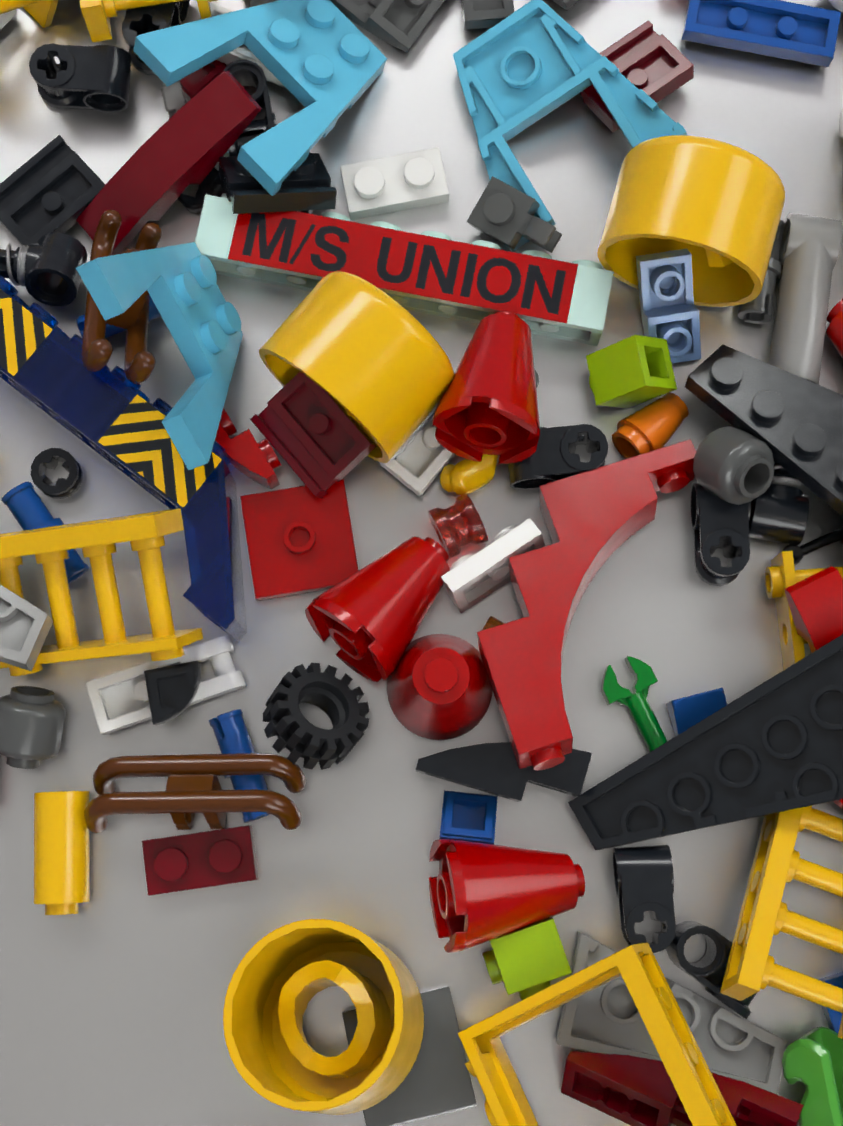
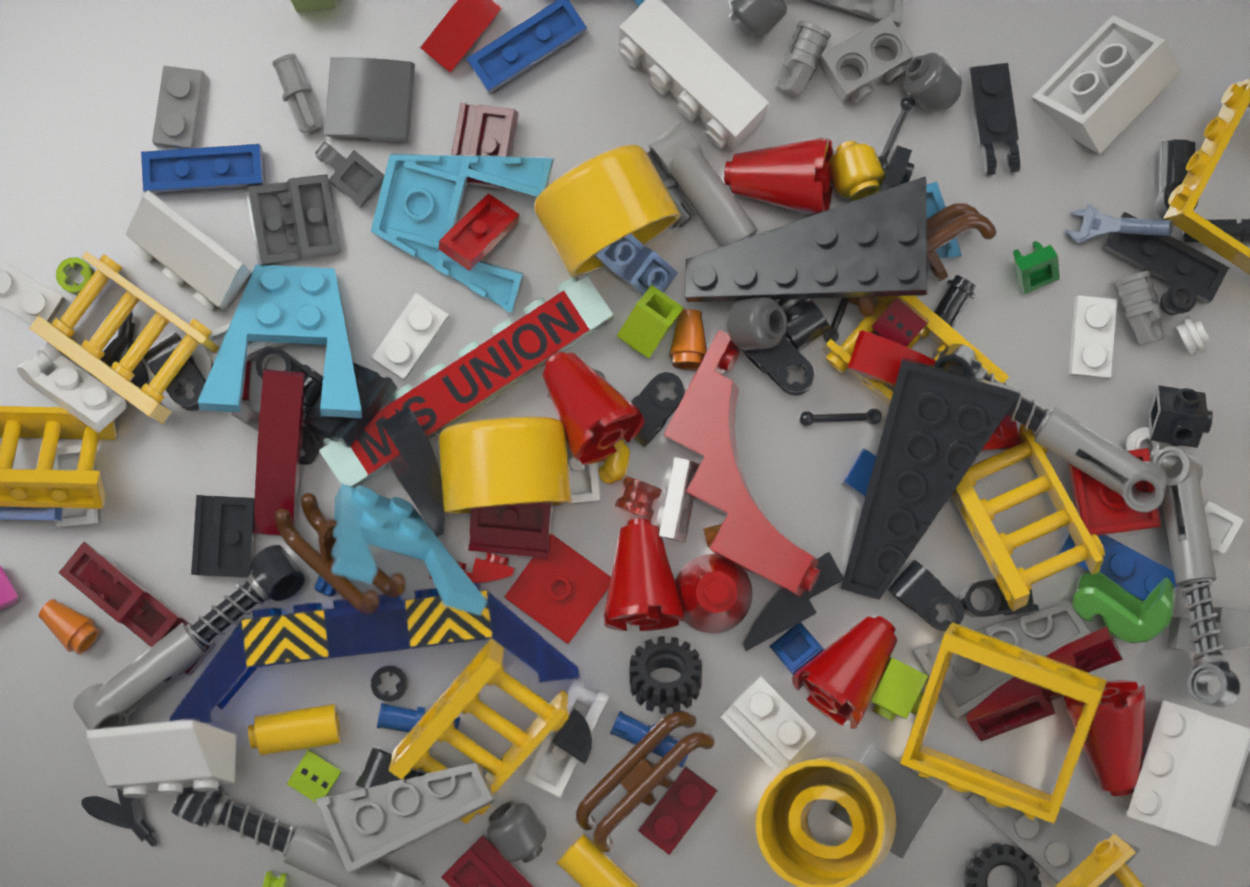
camera: 50 degrees left, 5 degrees up
black piece [29,43,131,112] -> none
dark grey plate [467,176,562,253] -> none
green bar [601,656,668,753] -> none
none -> black slope [382,406,445,538]
none -> red plate [438,193,519,271]
none -> white plate [719,676,817,774]
none -> black hinge [799,408,882,426]

